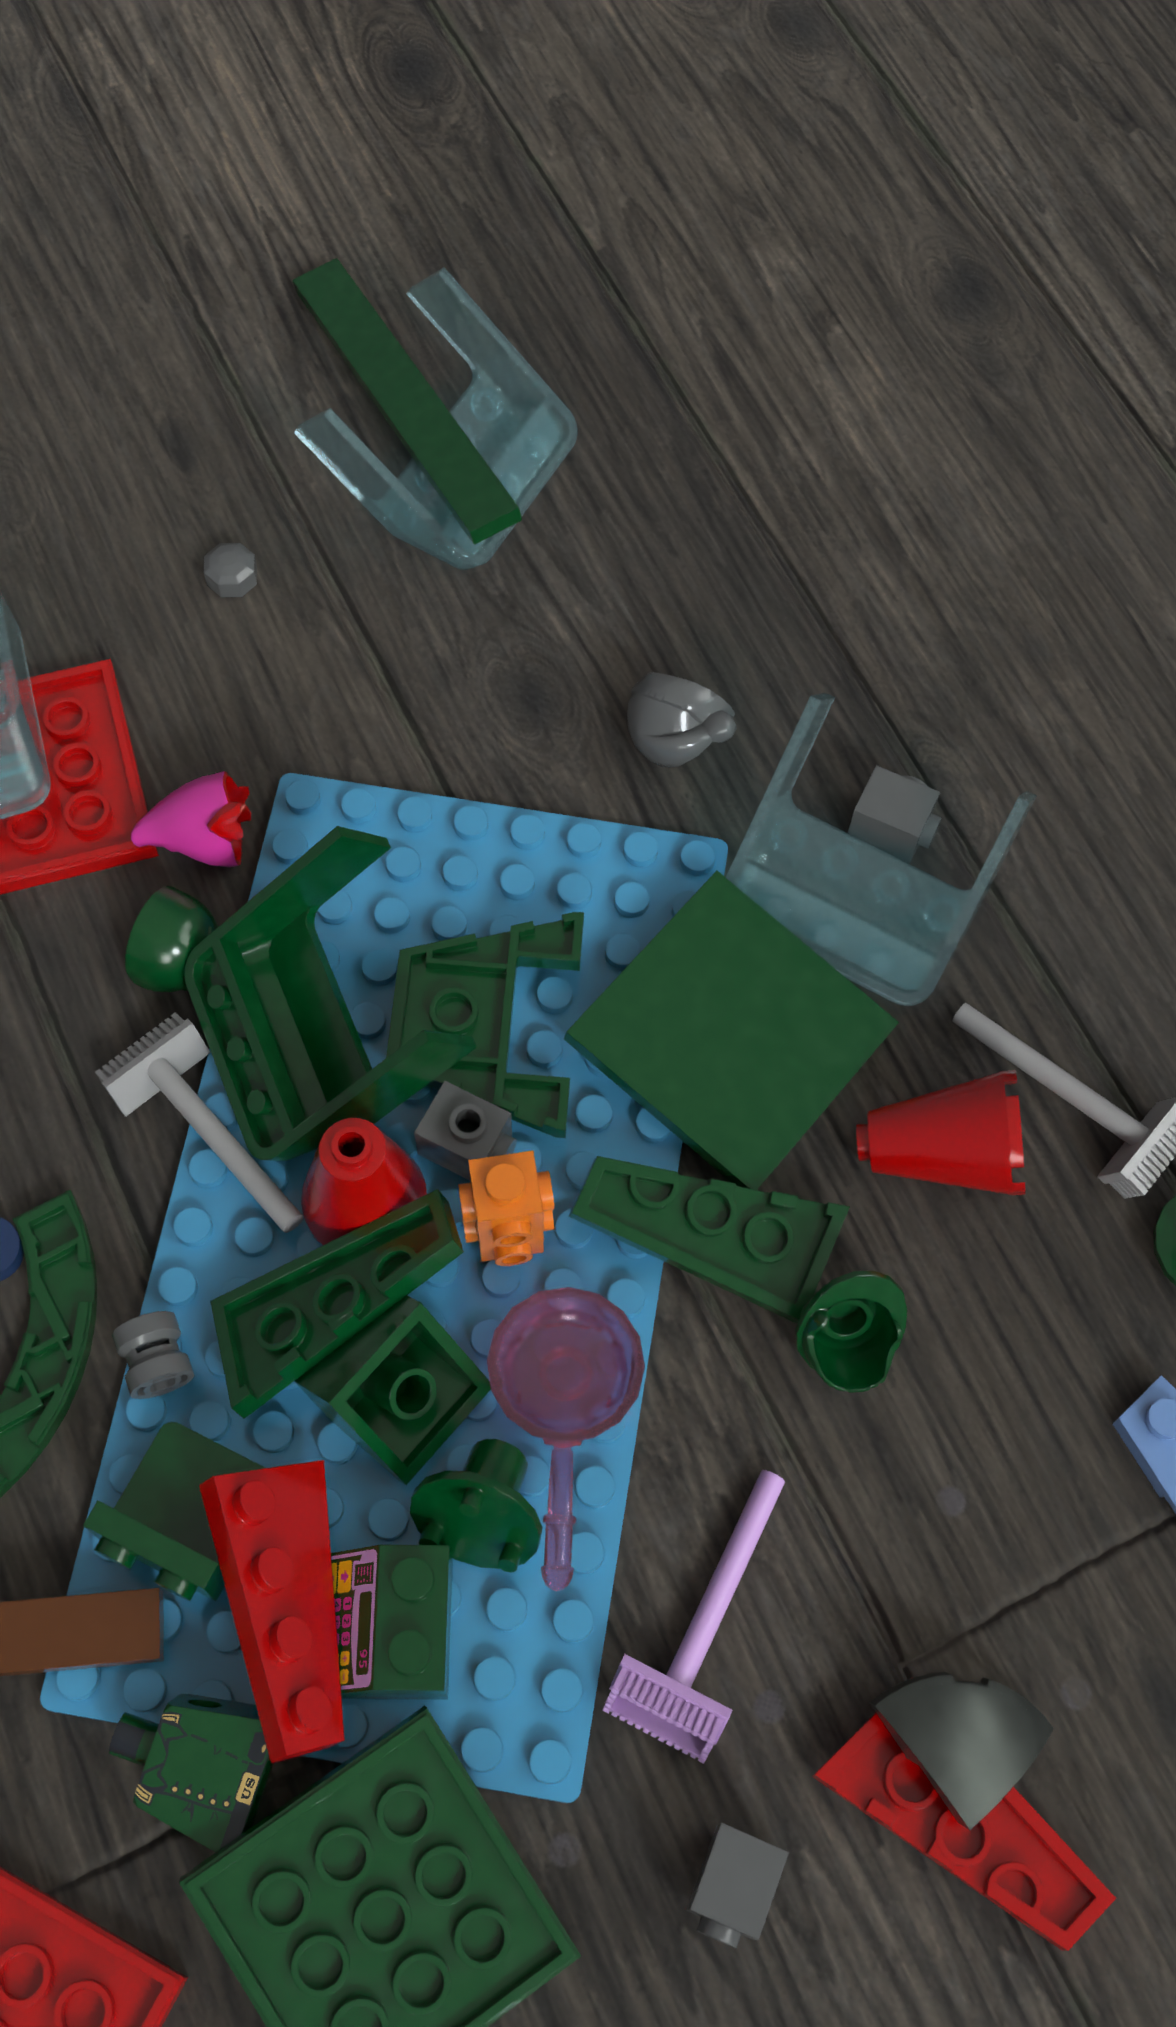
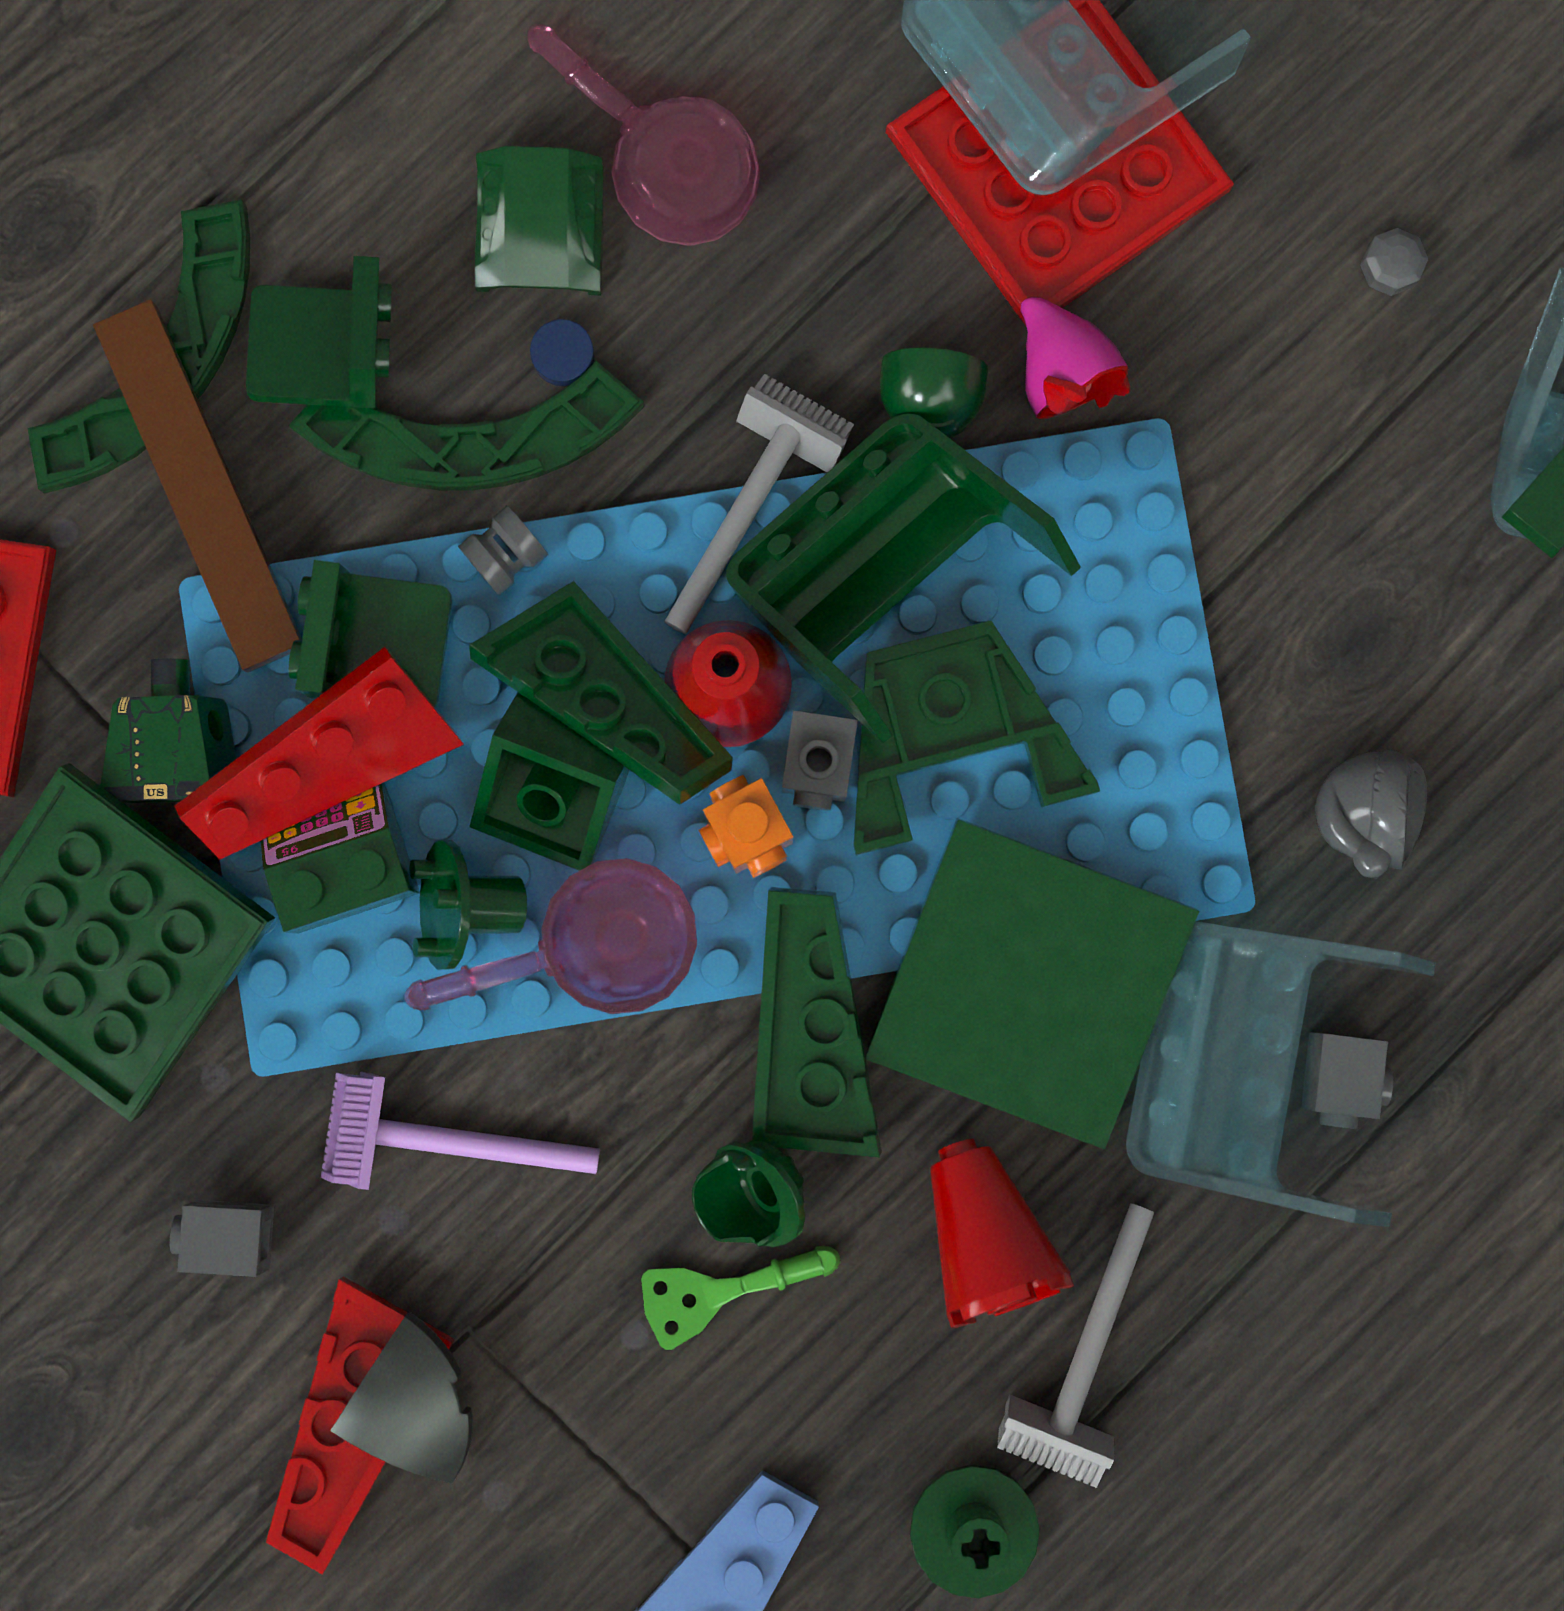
camera: 70 degrees right, 20 degrees up
none -> bright green piece [641,1246,840,1350]

